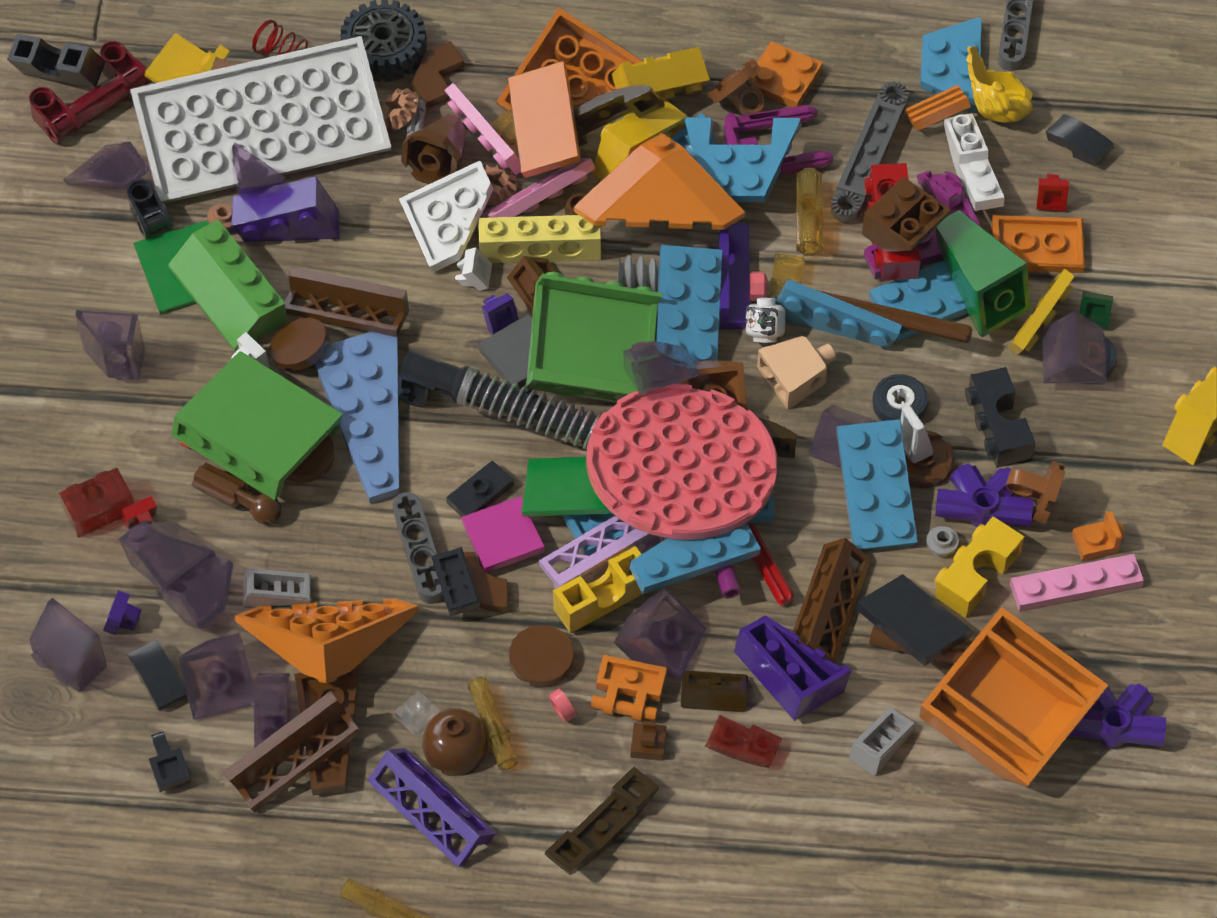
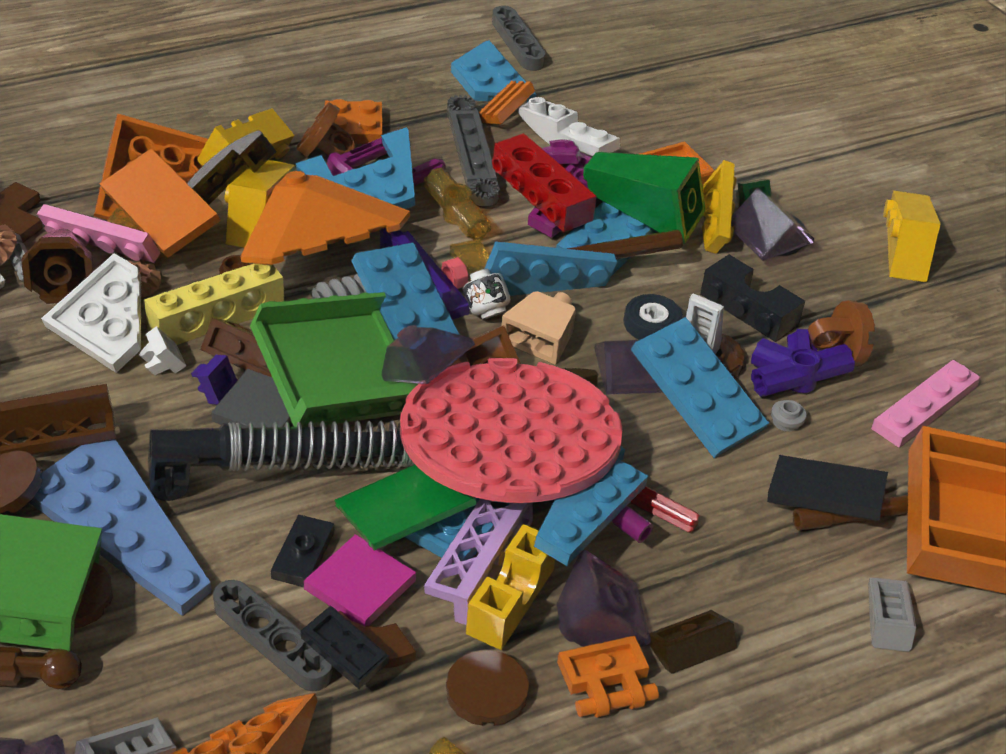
camera: 35 degrees left, 15 degrees down
bright pink plate [482,158,595,218] -> none
coral tile [548,688,577,722] -> none
reddish brown tile [630,721,667,761] -> none
clear red slope [704,715,782,768] -> none
dark purple wedge [734,615,852,721] -> none
reddish brown fence [793,538,871,664] -> none
reddish brown slope [862,176,951,251] -> none
yellow arch [934,517,1024,618] -> none
yellow hair [966,46,1033,123] -> none
red tile [1036,174,1069,211] -> none
black slope [1046,114,1114,165] -> none
orange bracket [1072,511,1124,561] -> none

